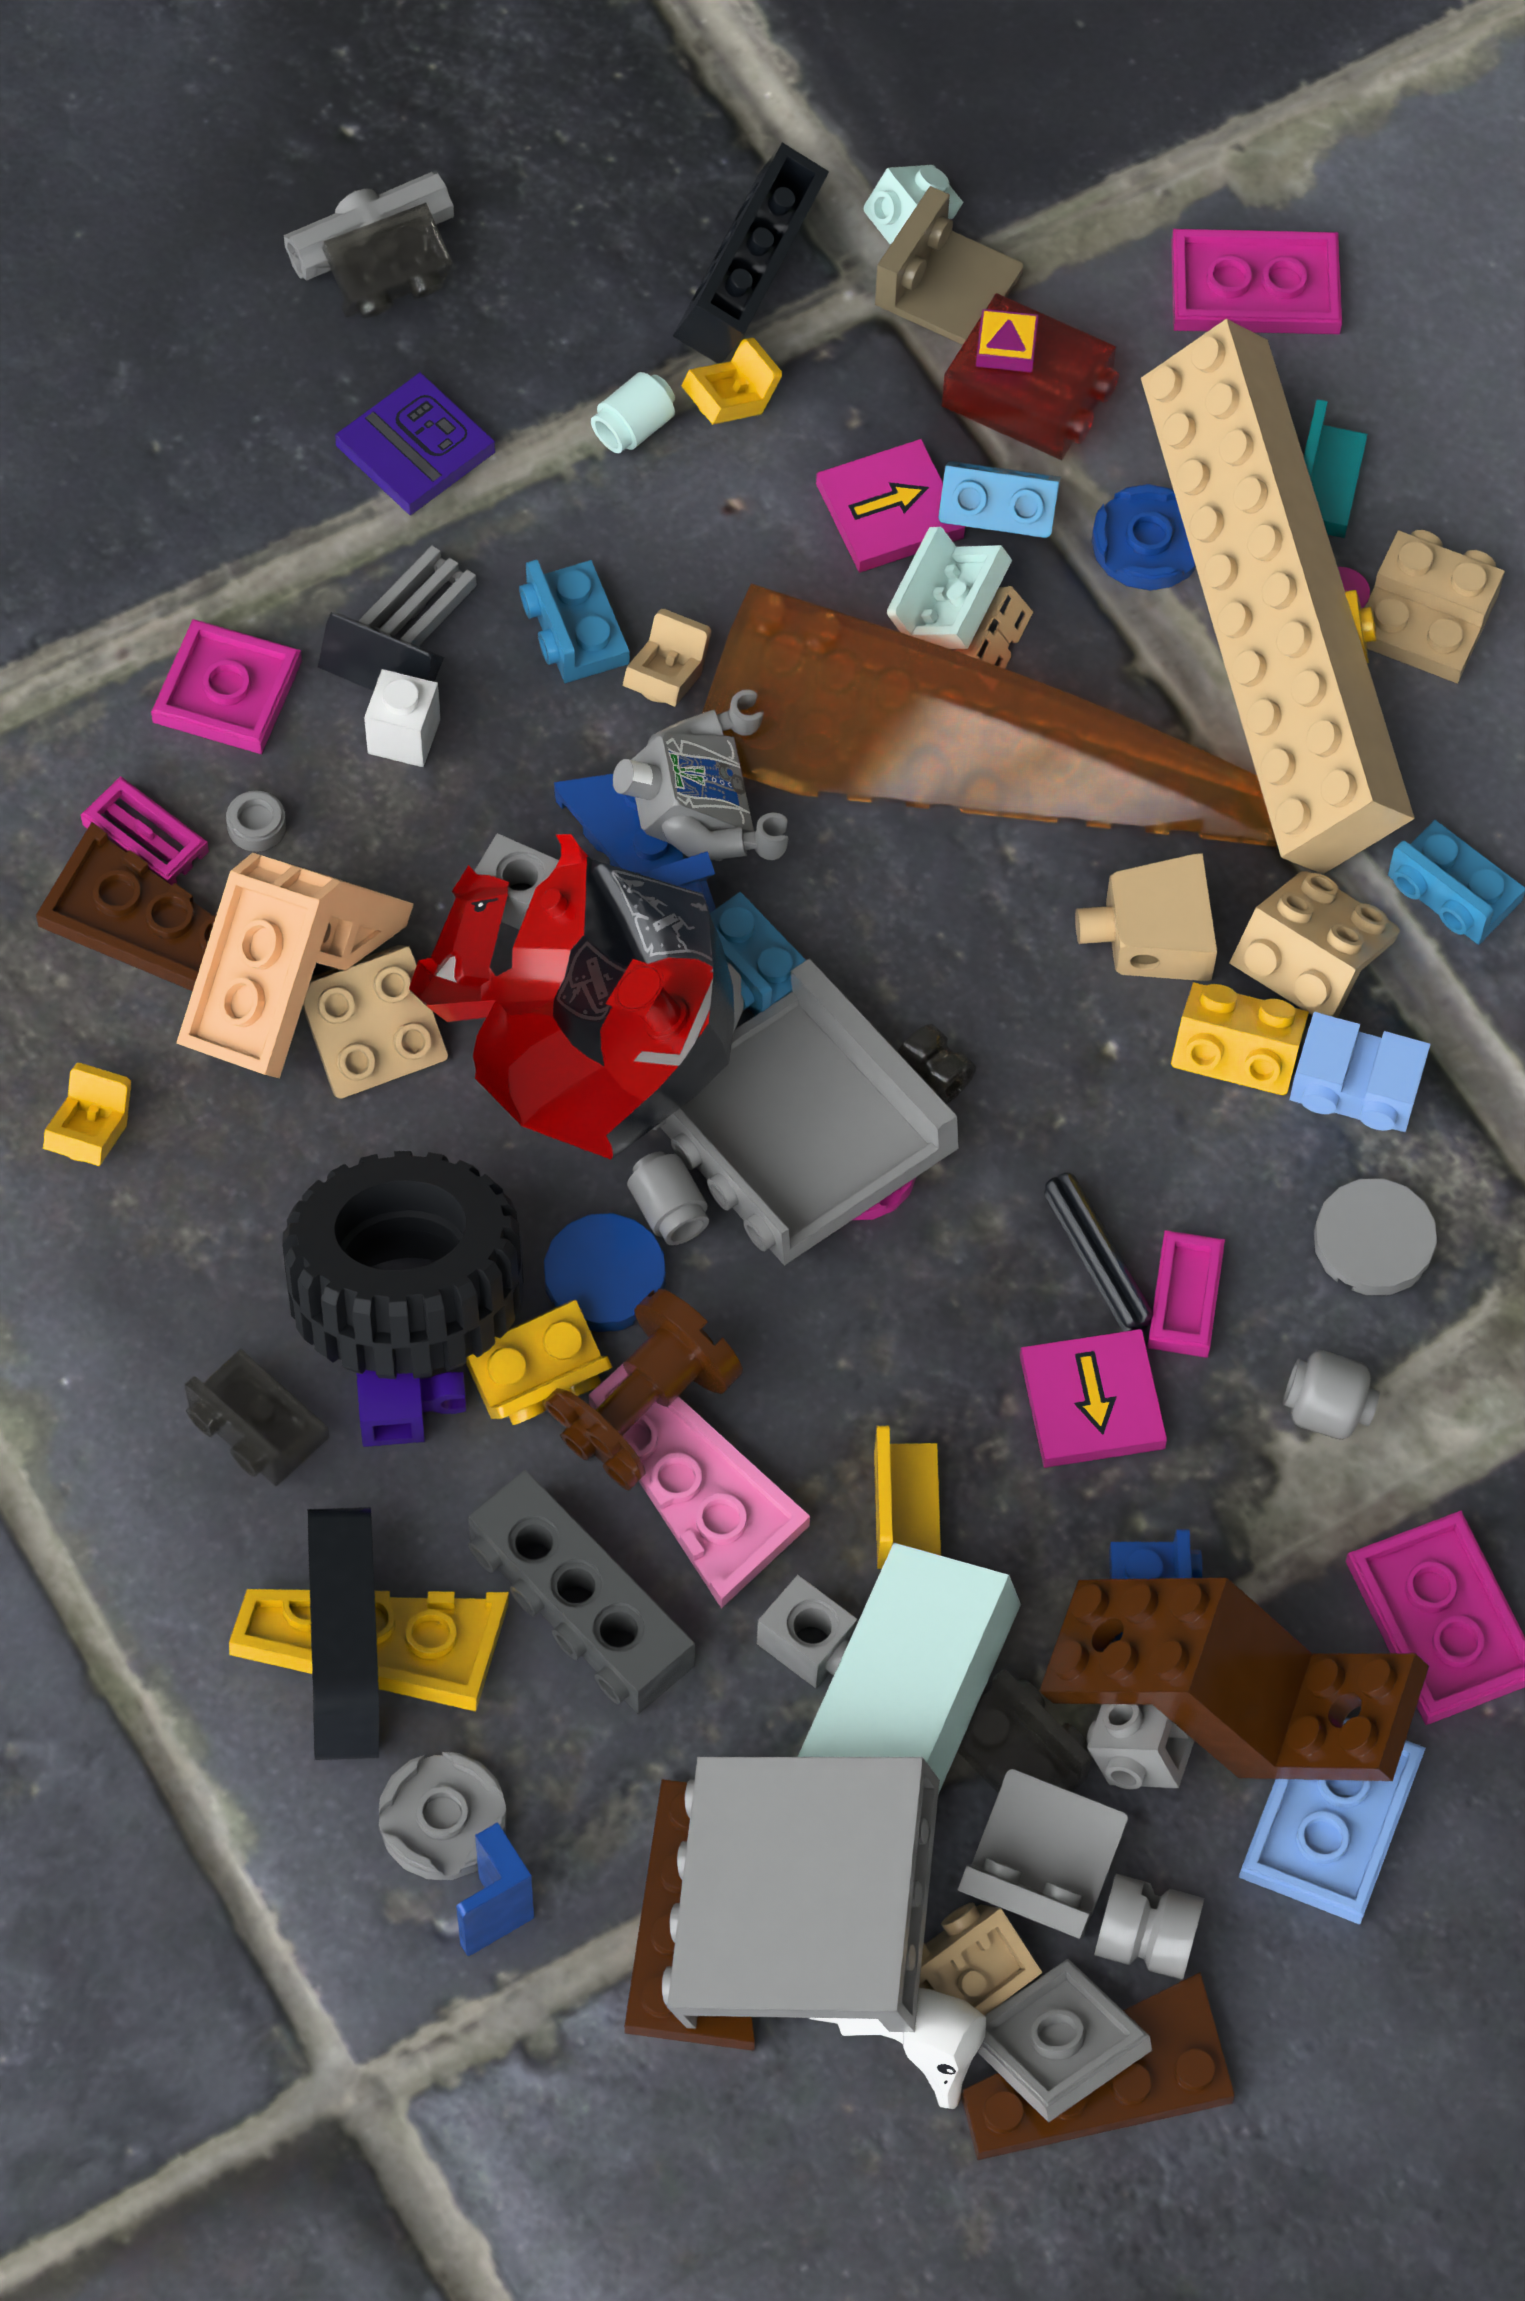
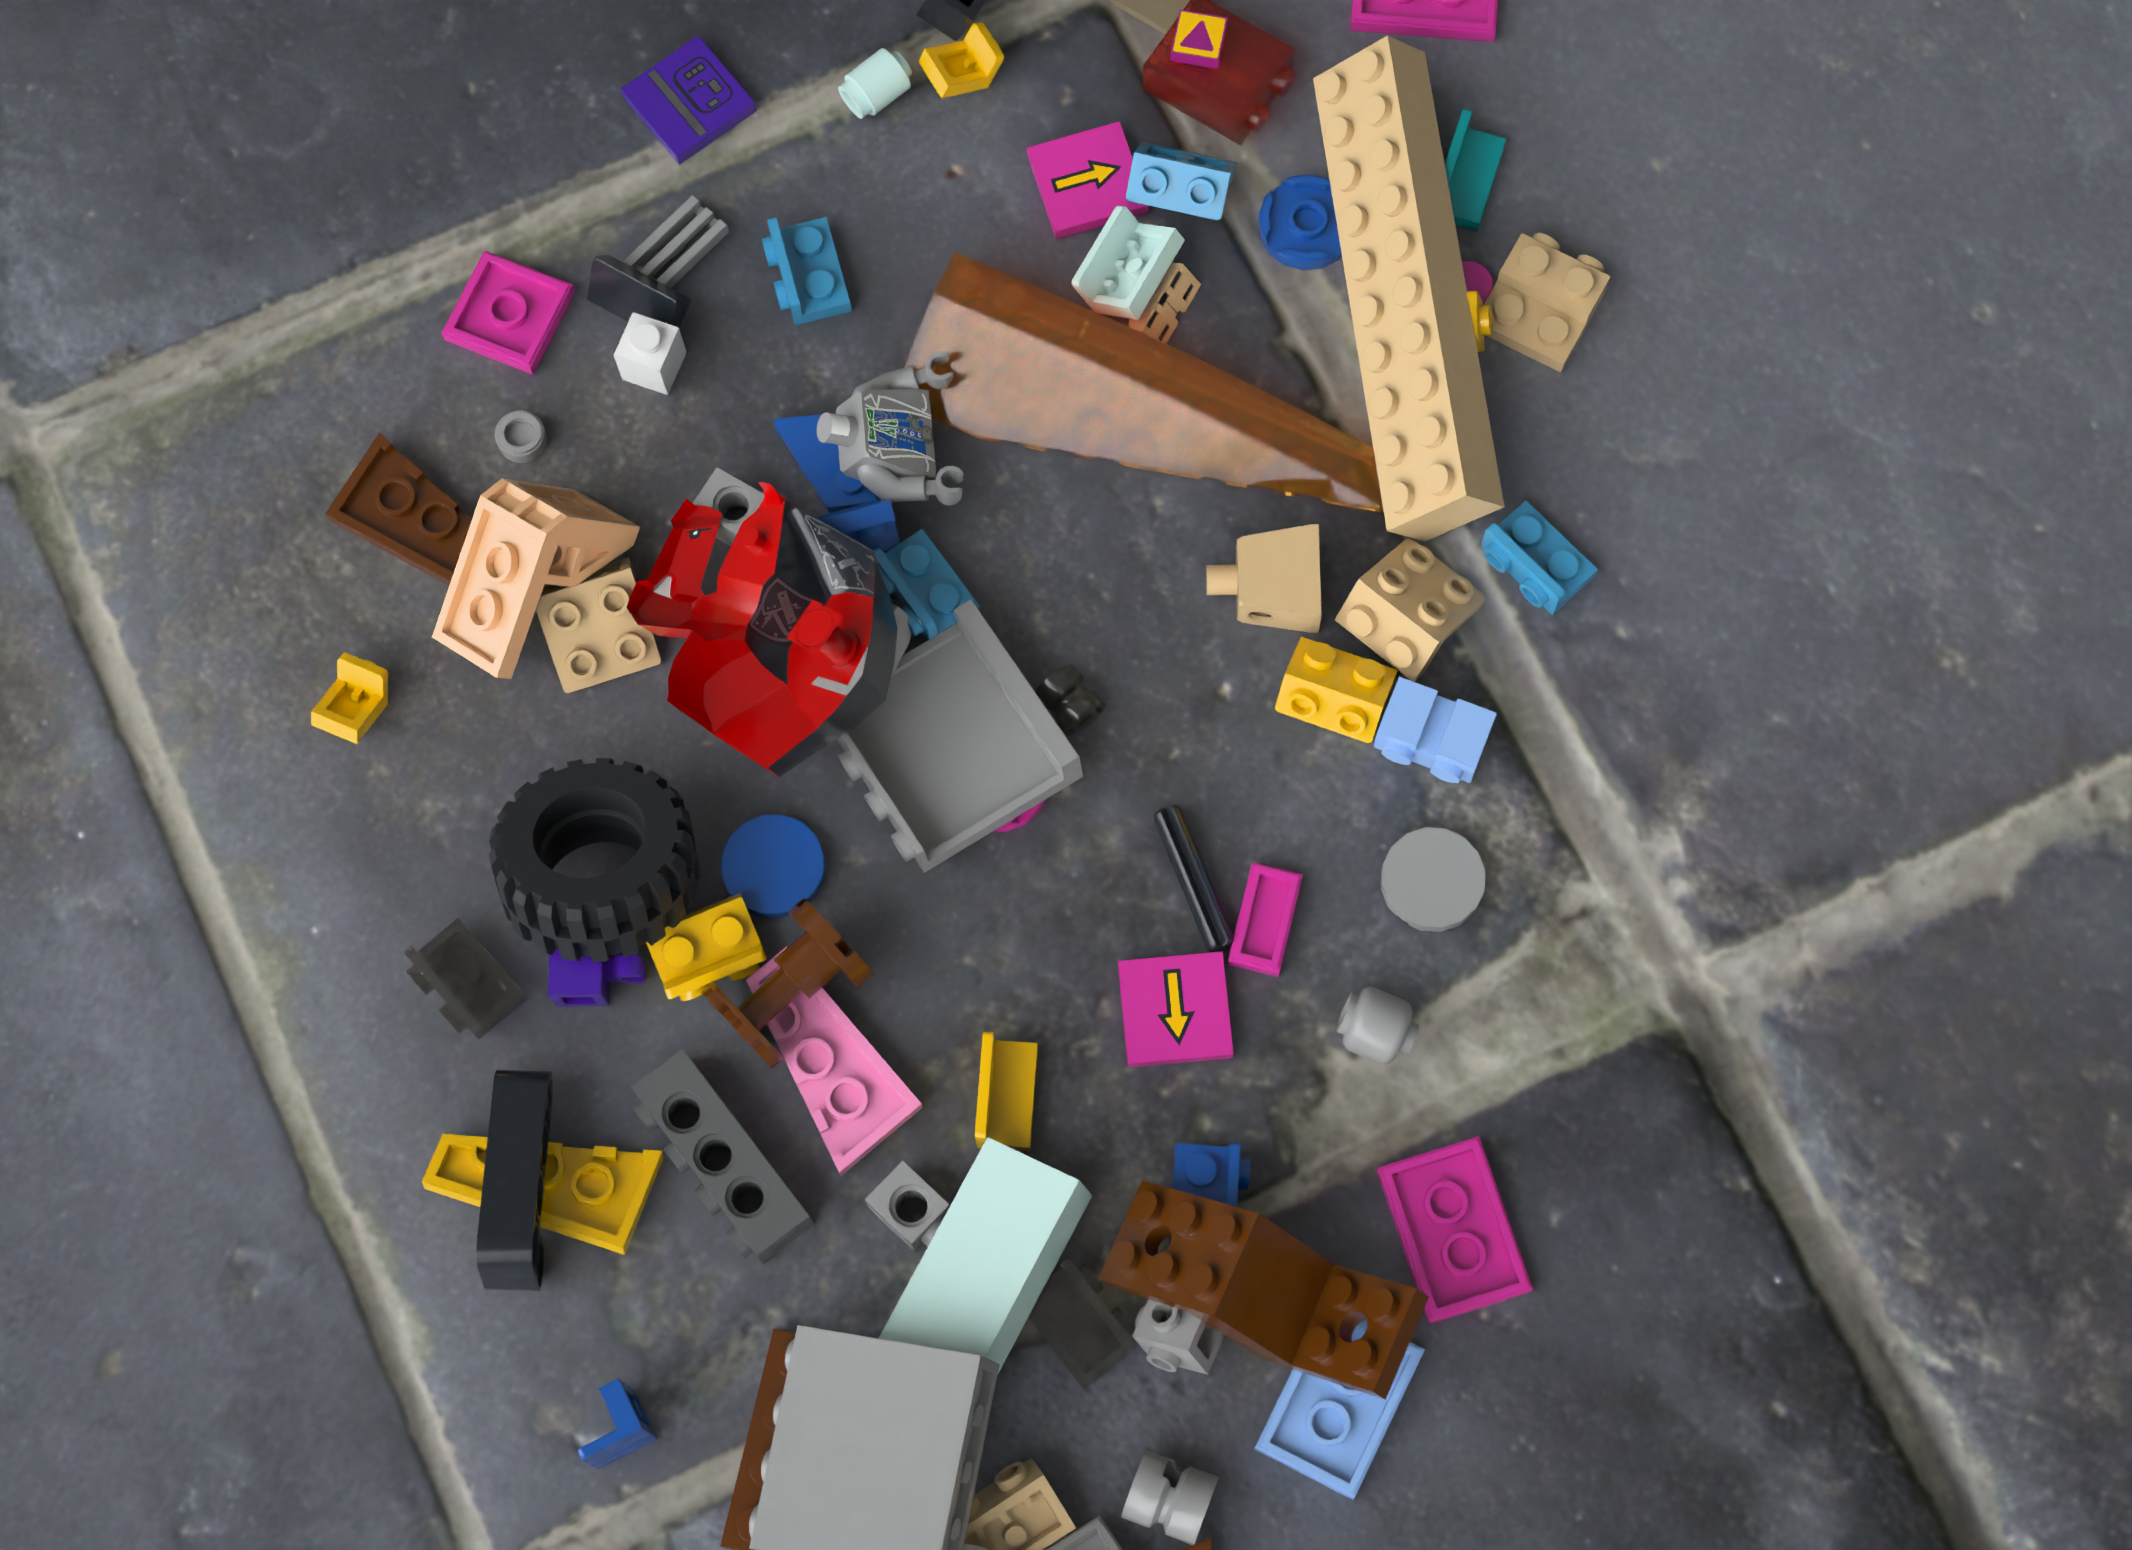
camera: 10 degrees right, 10 degrees up
dark pink tile [81,776,209,885] -> none
light grey tile [379,1752,507,1880] -> none
tan bracket [622,609,711,707] -> none
light grey brick [627,1151,709,1245] -> none
light grey bracket [958,1769,1128,1939] -> none

